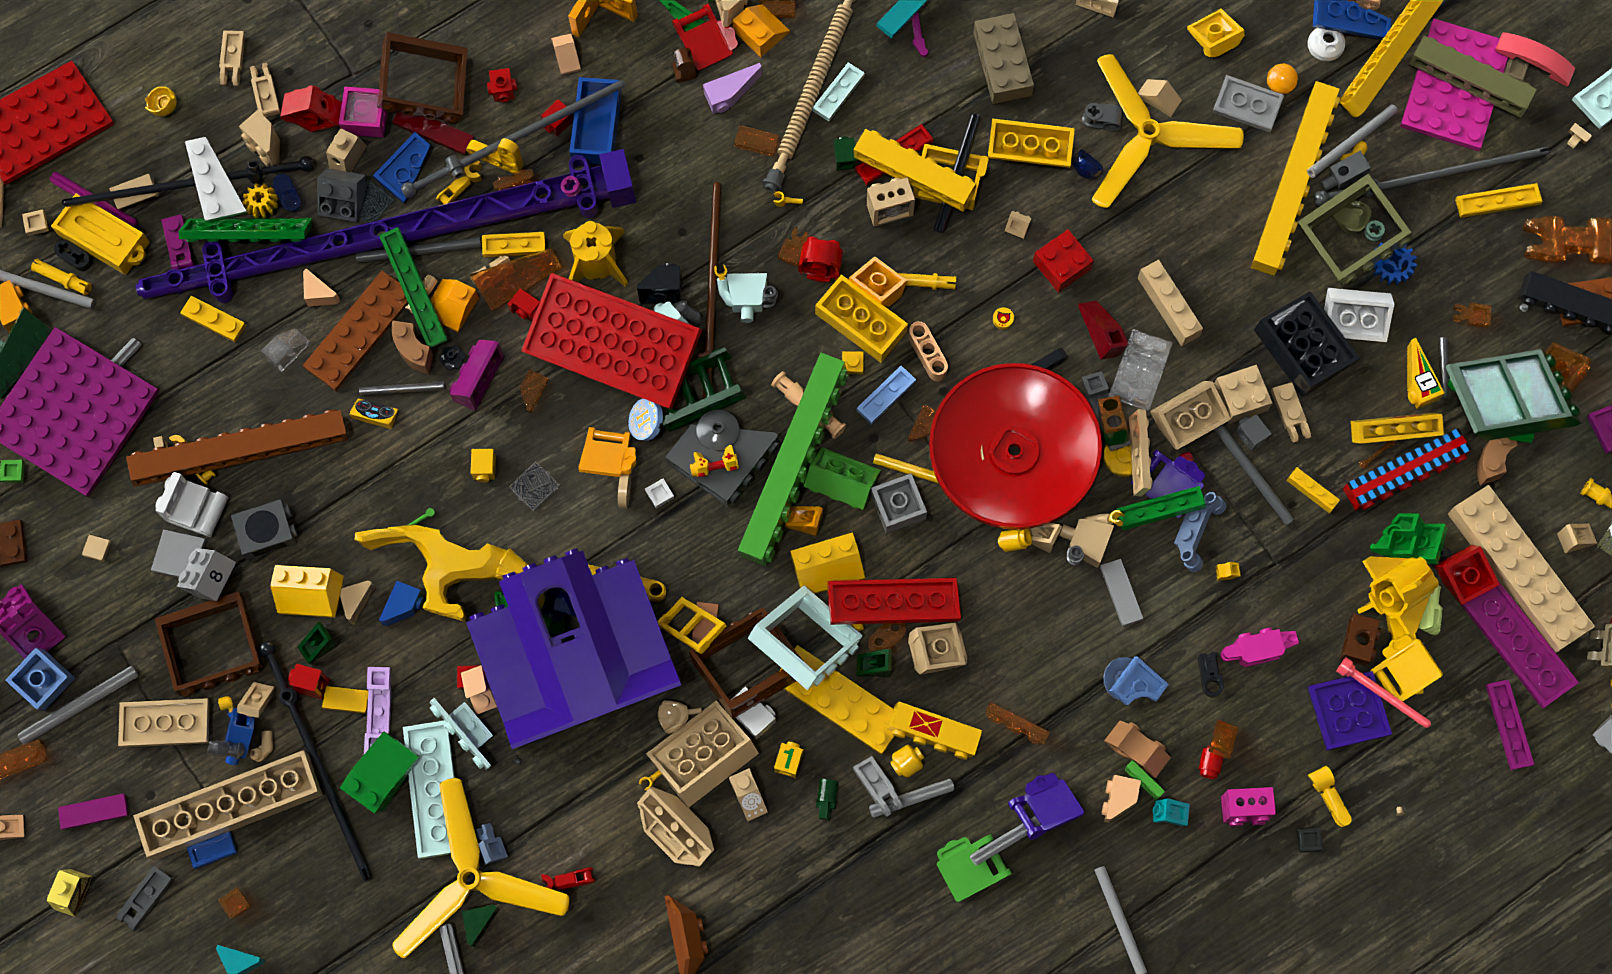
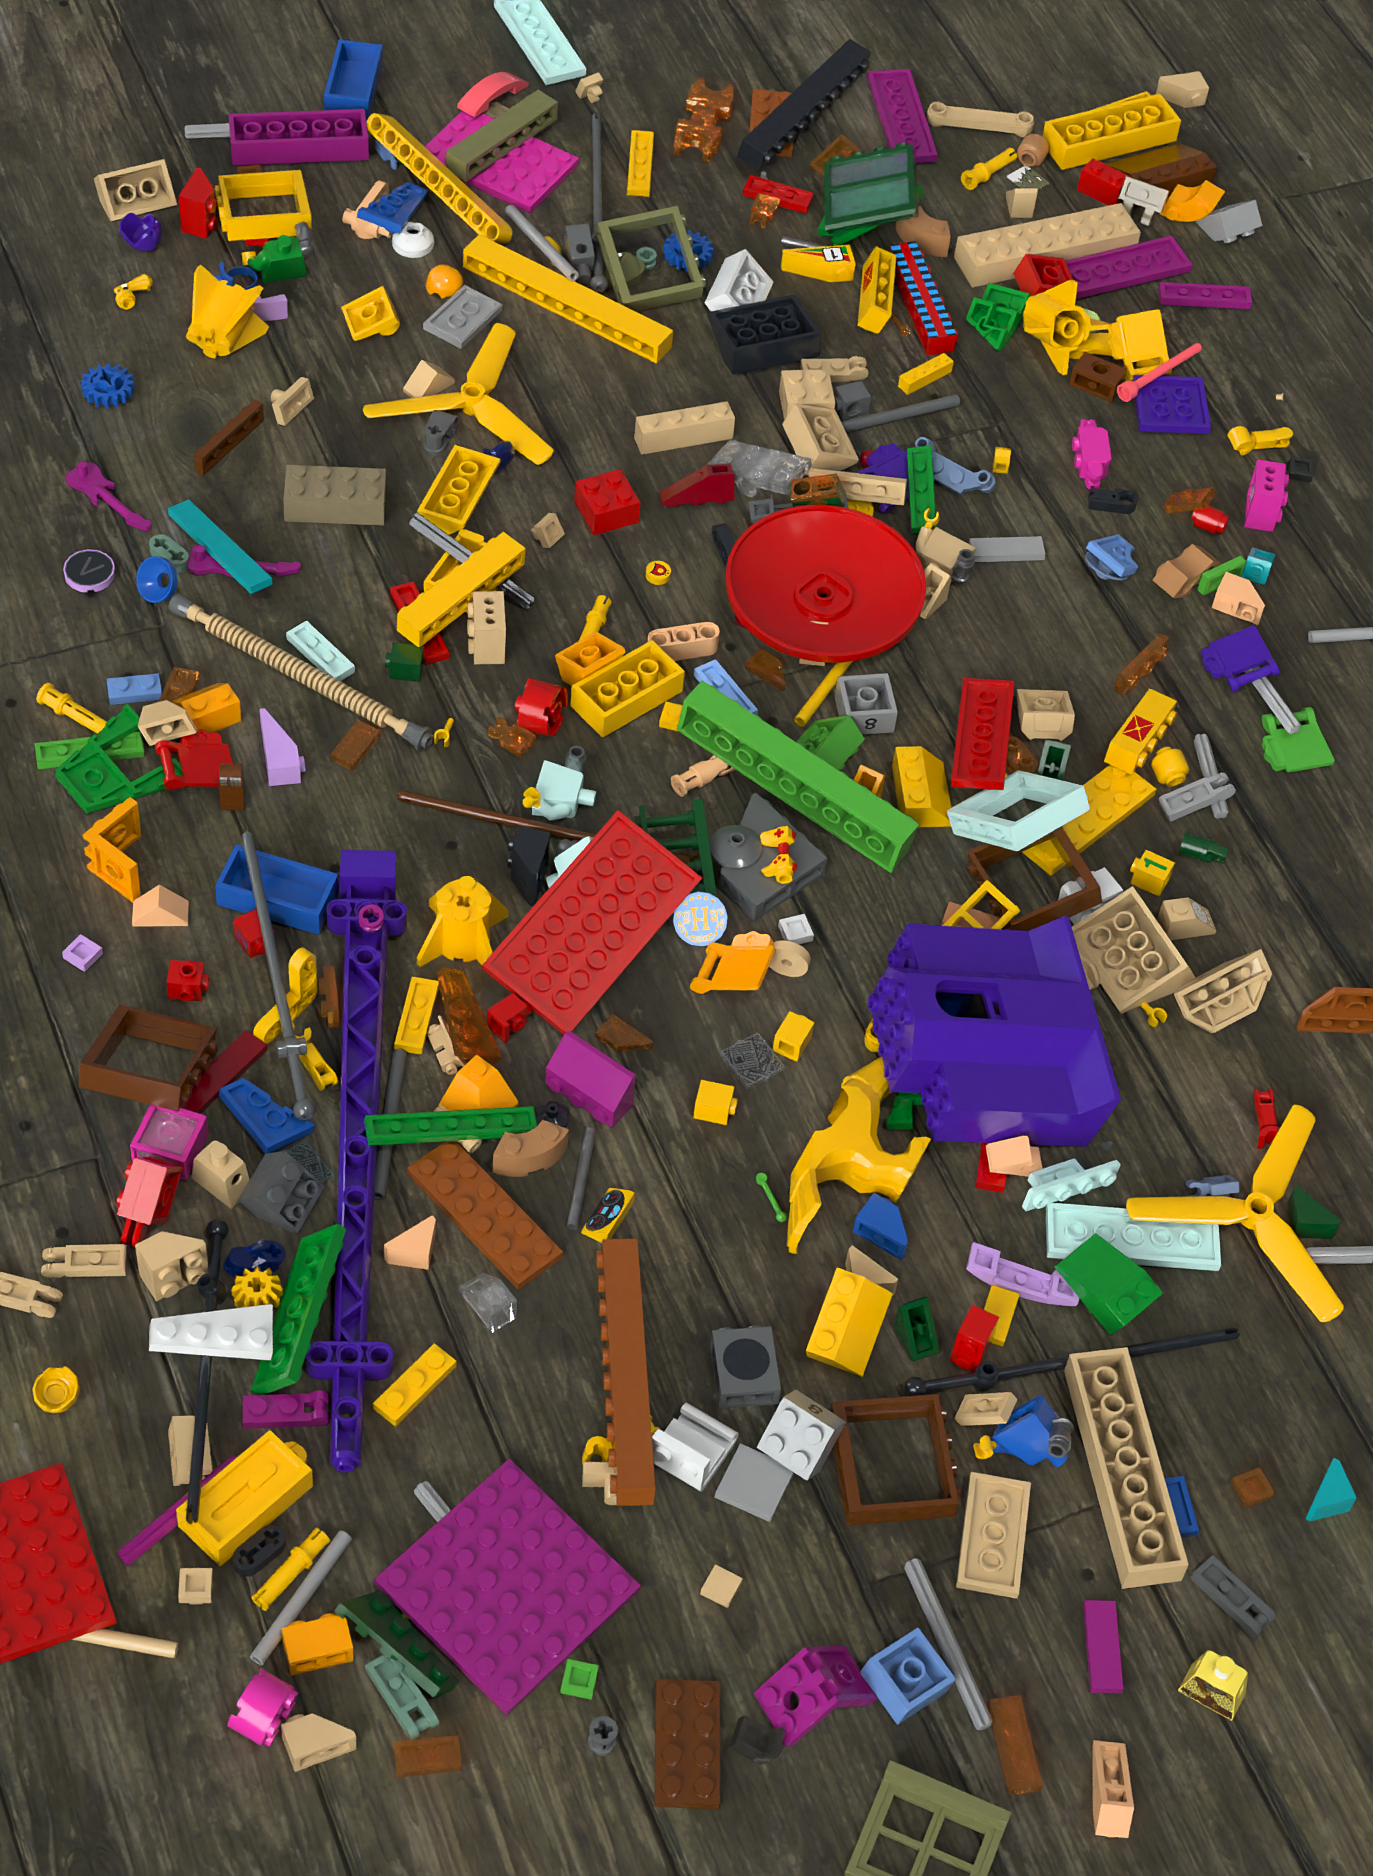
camera: 85 degrees left, 20 degrees down
yellow brick [998,529,1032,552] -> none
none -> lavender plate [62,934,103,972]
none -> red plate [742,175,814,214]
none -> yellow brick [773,1011,815,1062]

